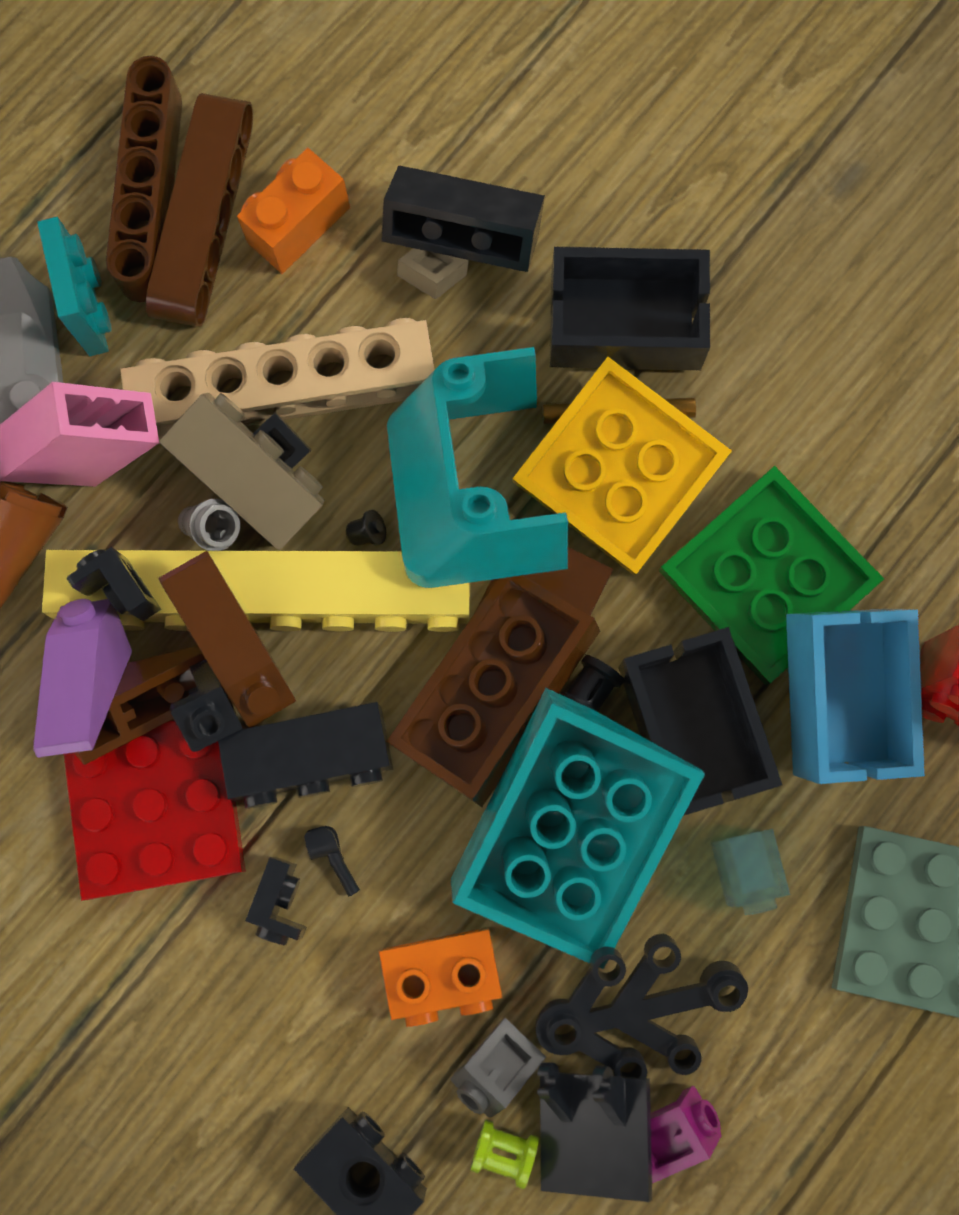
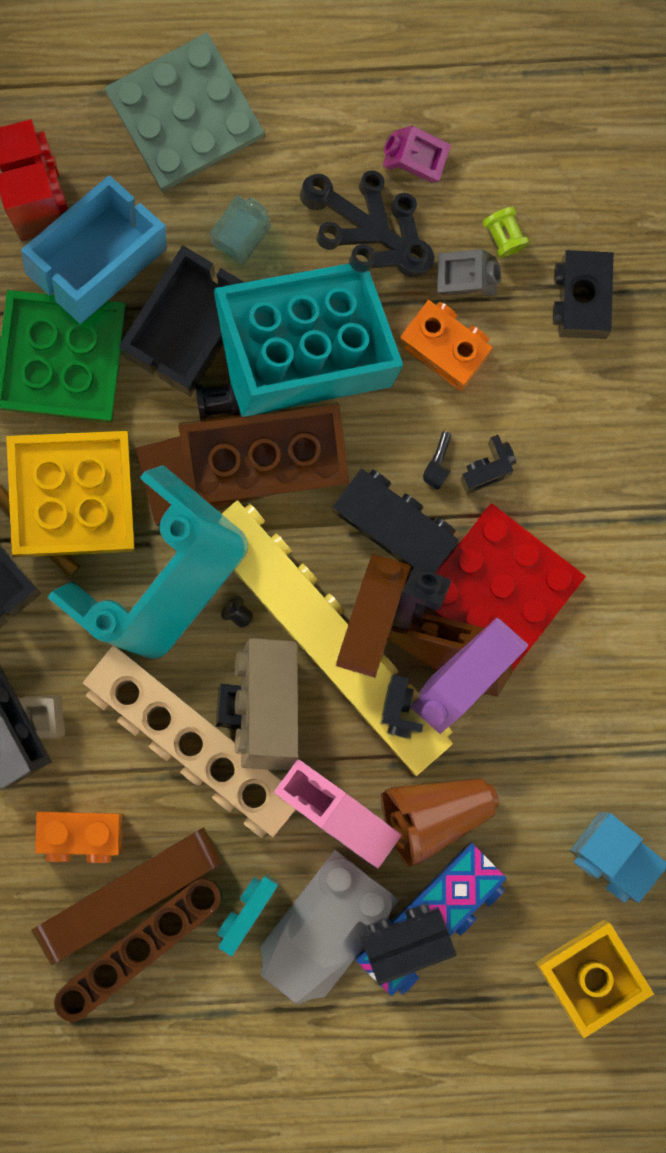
camera: 140 degrees left, 5 degrees up
light grey cone [178,499,240,551] -> none
black plate [537,1062,653,1202] -> none

